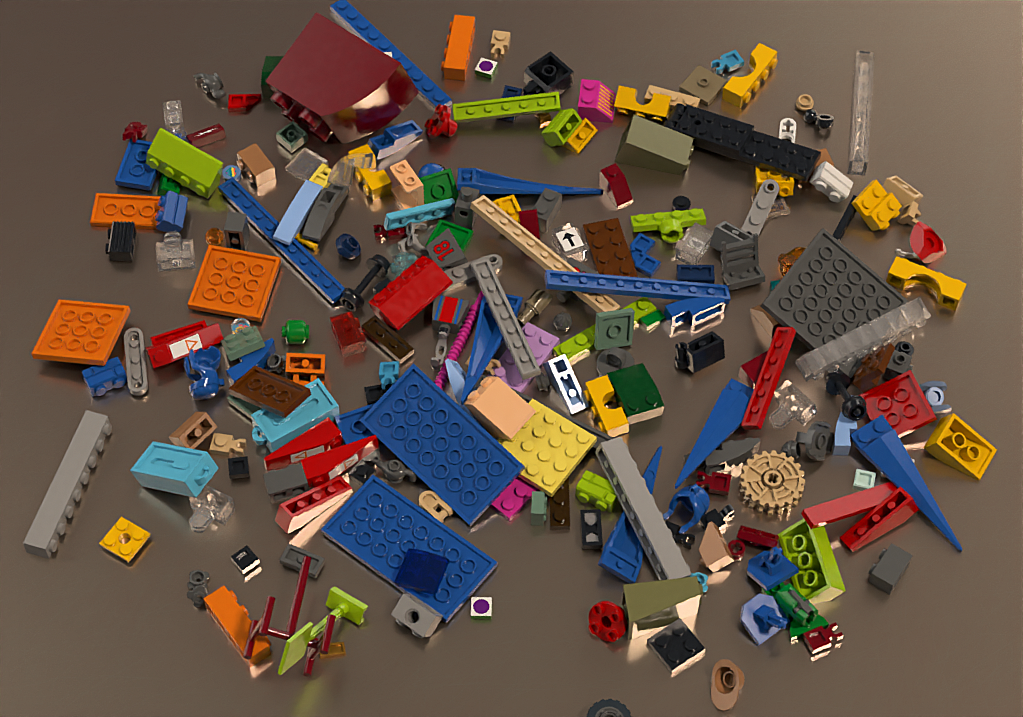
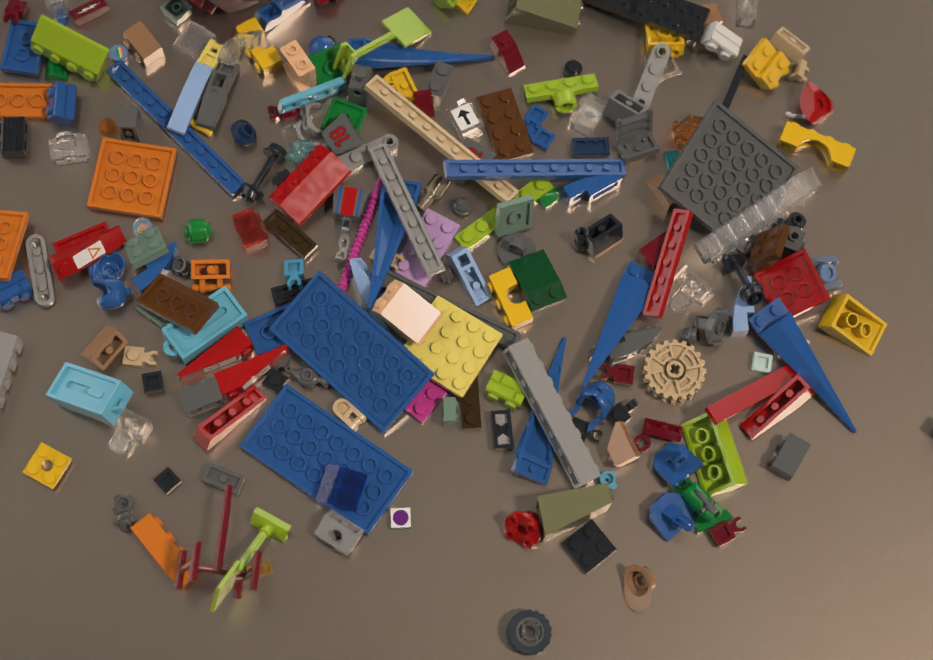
camera: 10 degrees left, 15 degrees up
none -> lime piece [332,7,431,80]

